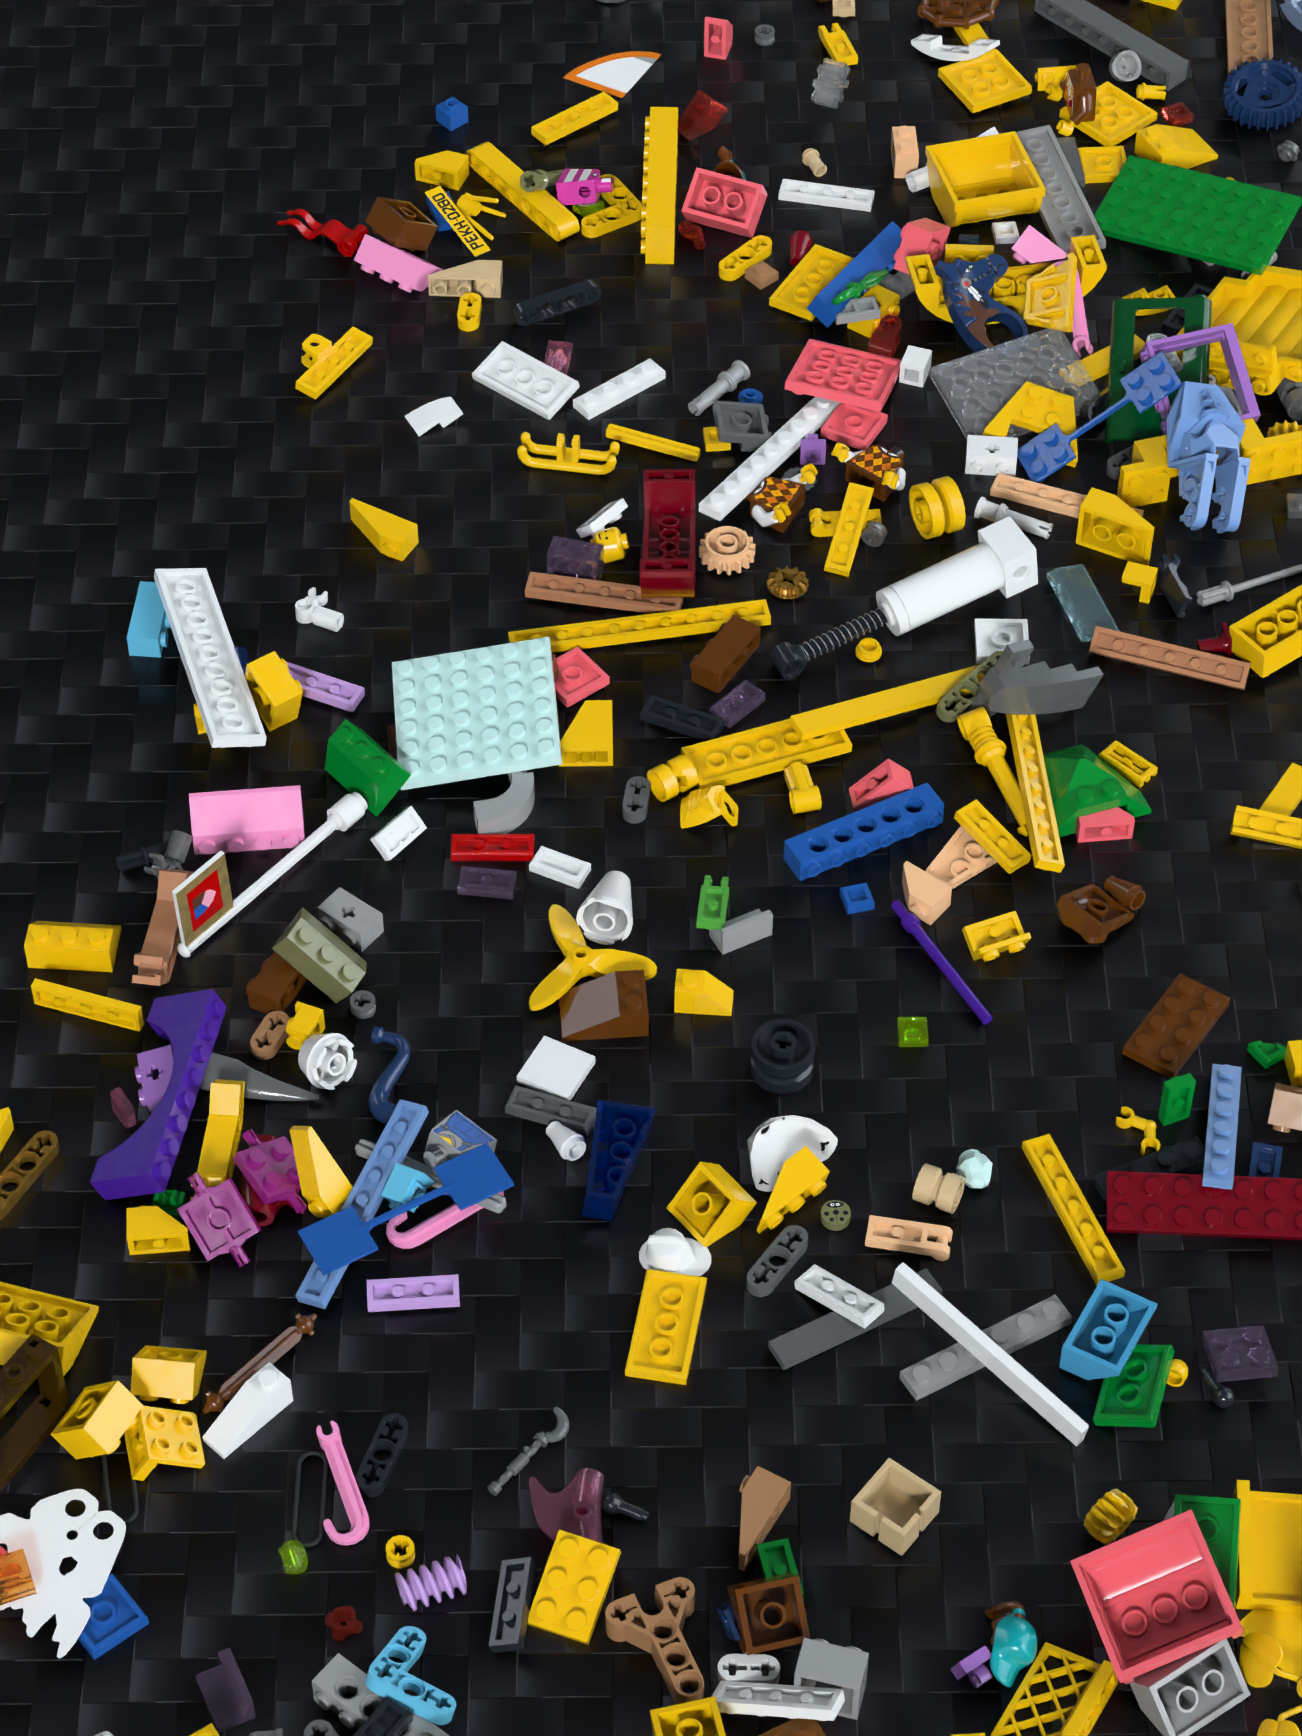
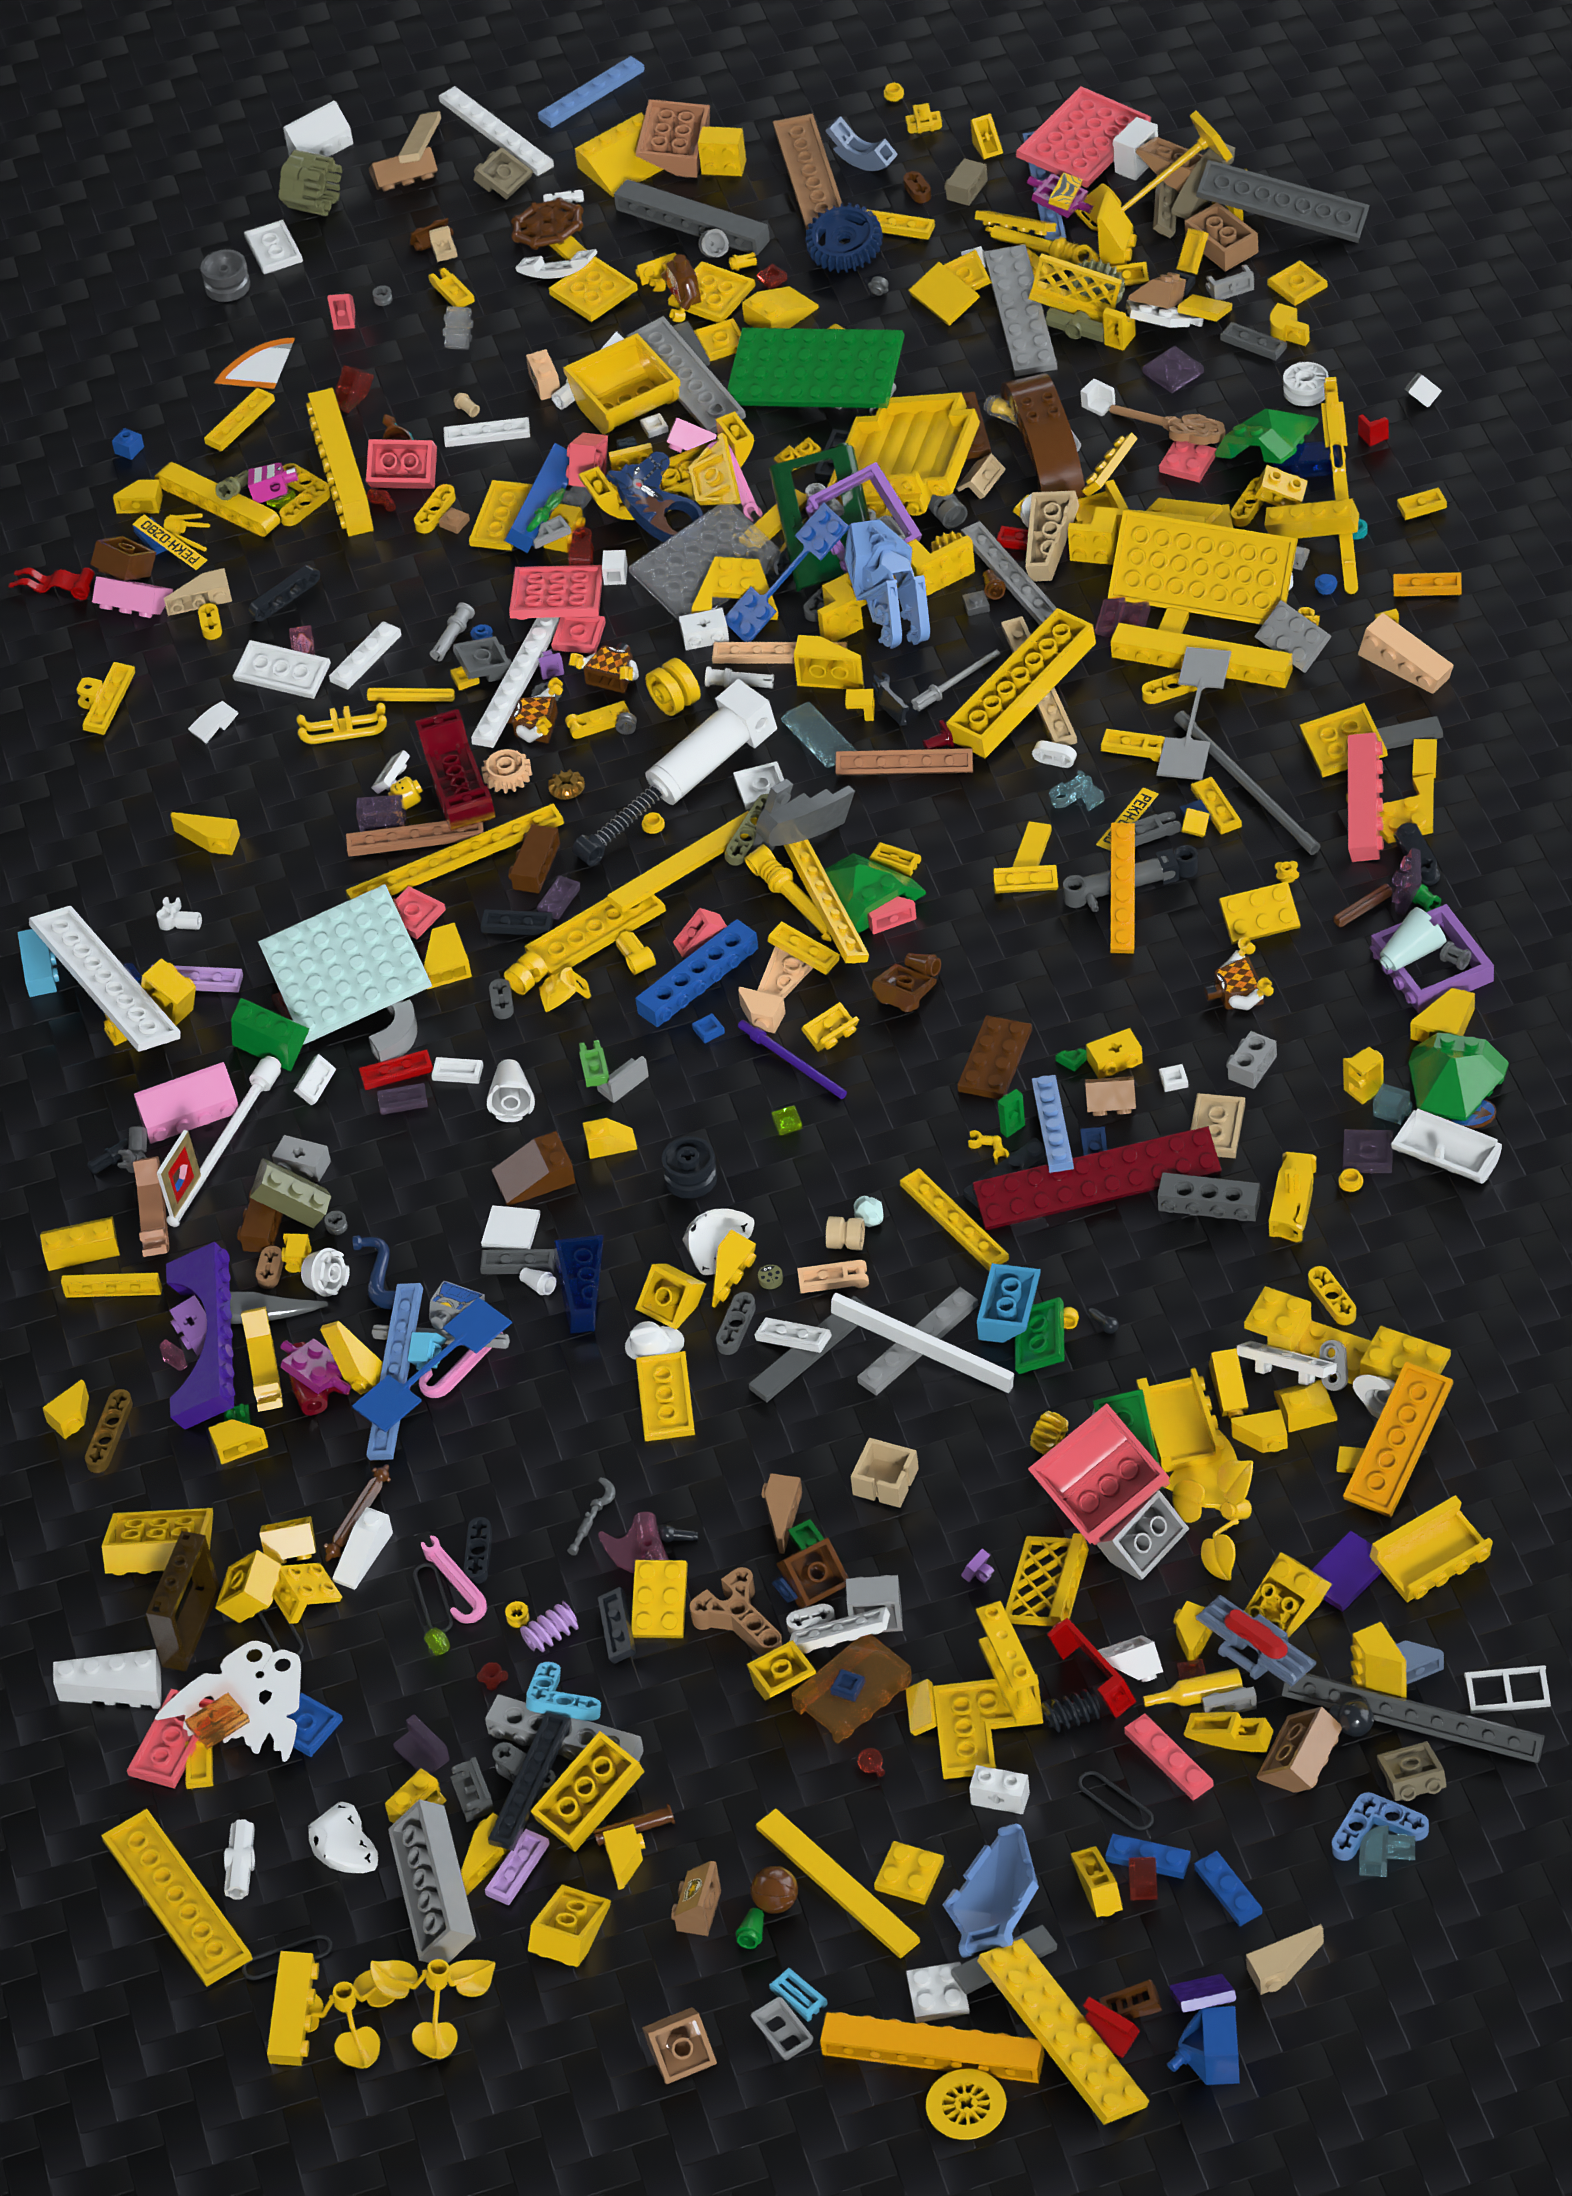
camera: 10 degrees left, 0 degrees up
magenta plate [177,1172,261,1268] -> none
lavender plate [367,1274,460,1312] -> none
yellow piece [529,904,657,1011] -> none
dark red cone [789,230,813,266] -> none
yellow tile [824,482,874,577] -> none
teal hair [985,1601,1037,1687] -> none
clear purple plate [1202,1325,1279,1382] -> none

